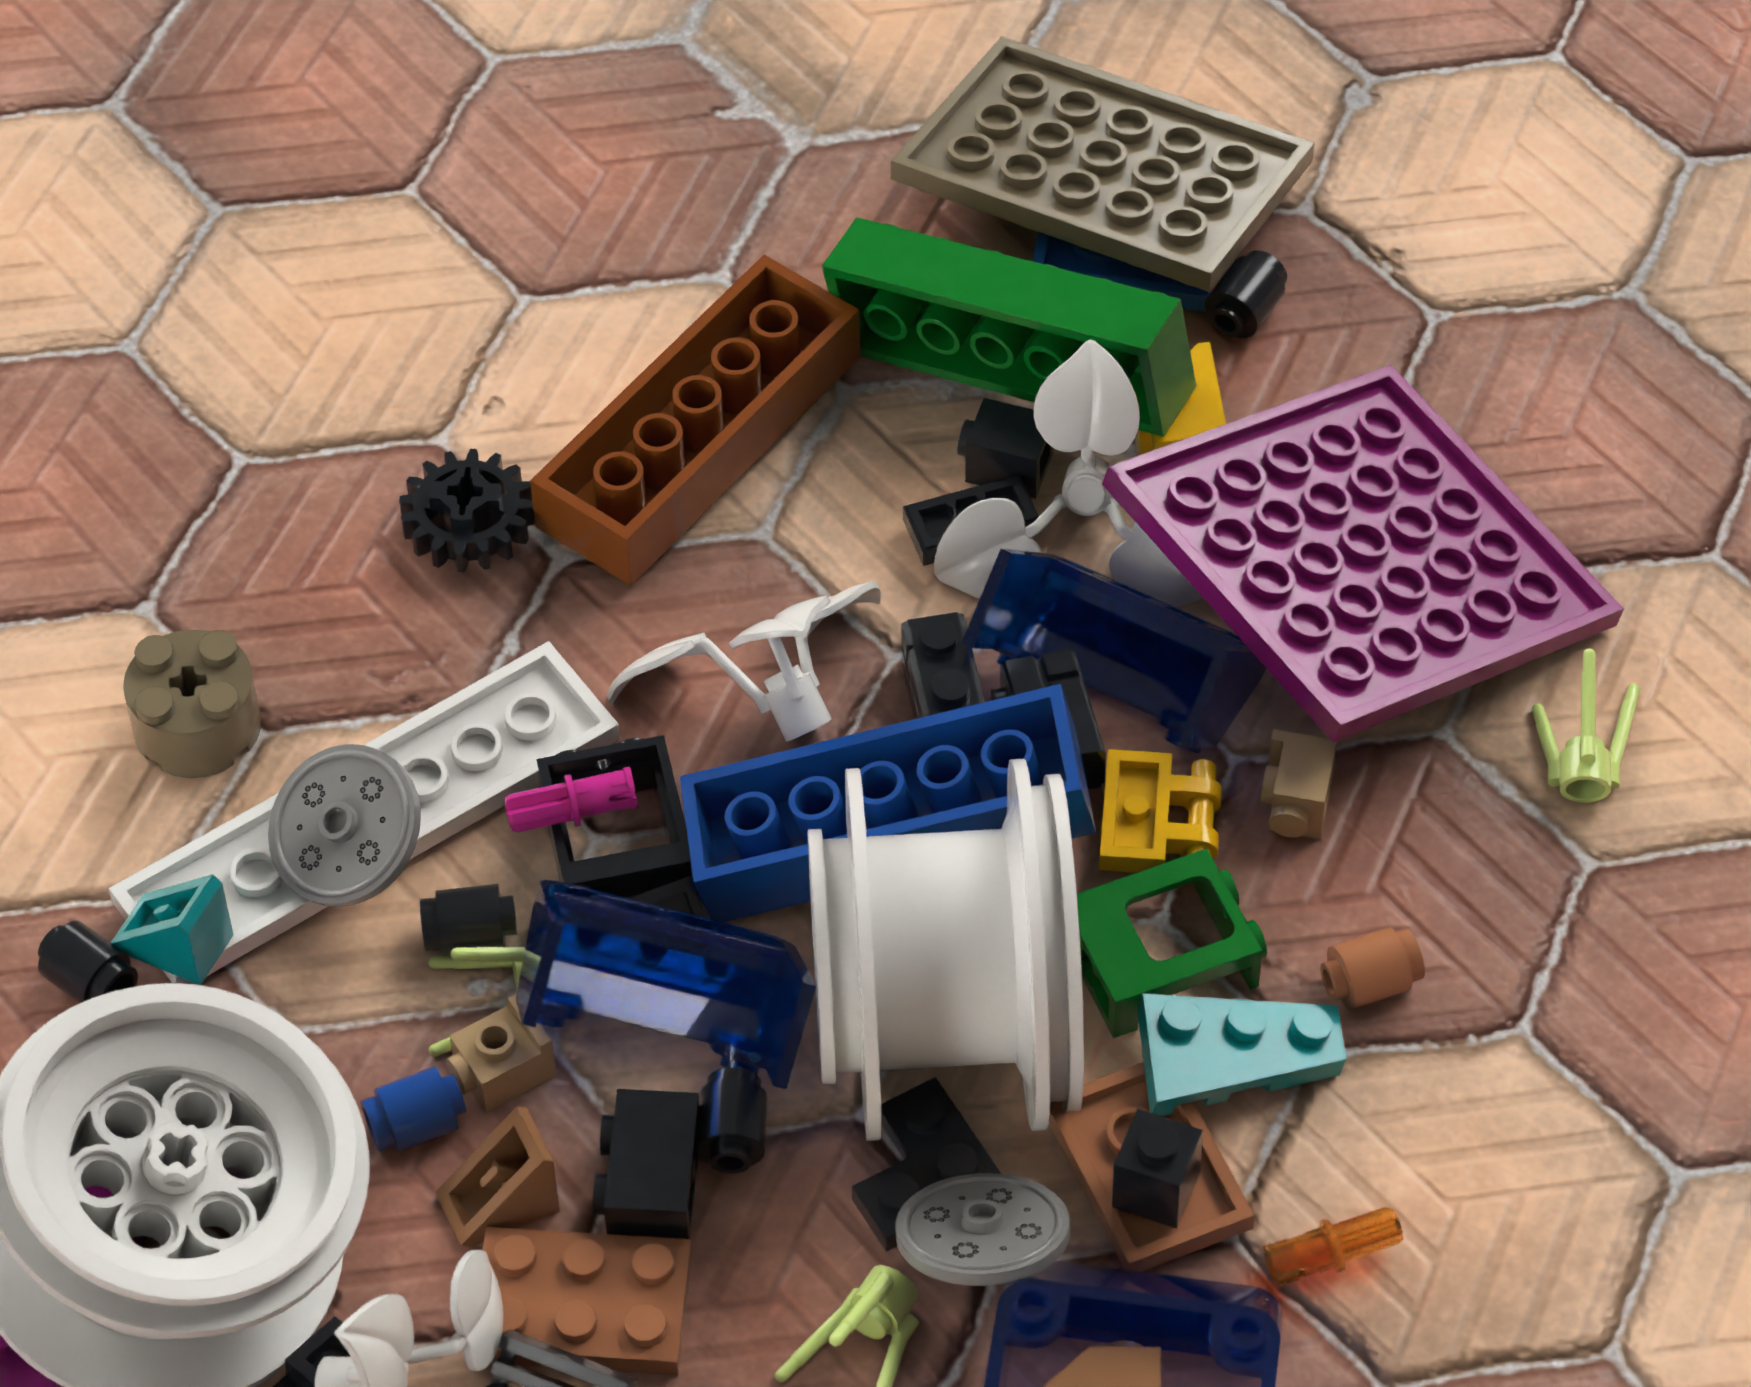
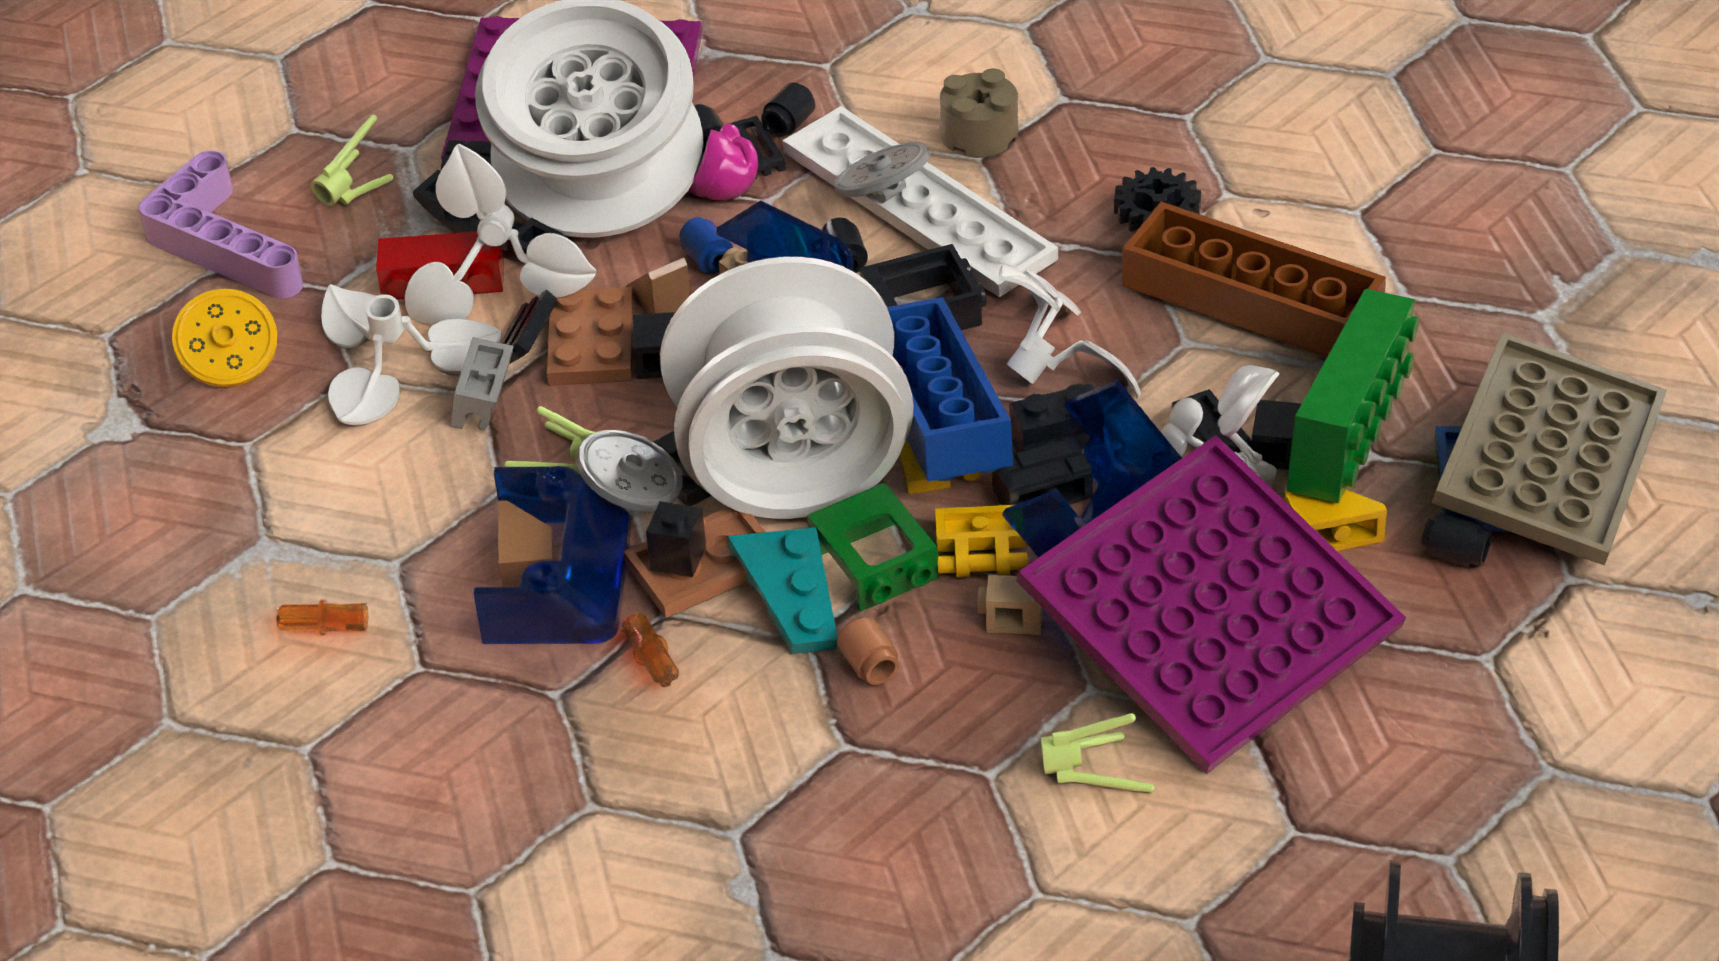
camera: 85 degrees right, 10 degrees down
teal slope [110,874,234,986] -> none
dark pink axle [505,766,639,833] -> none

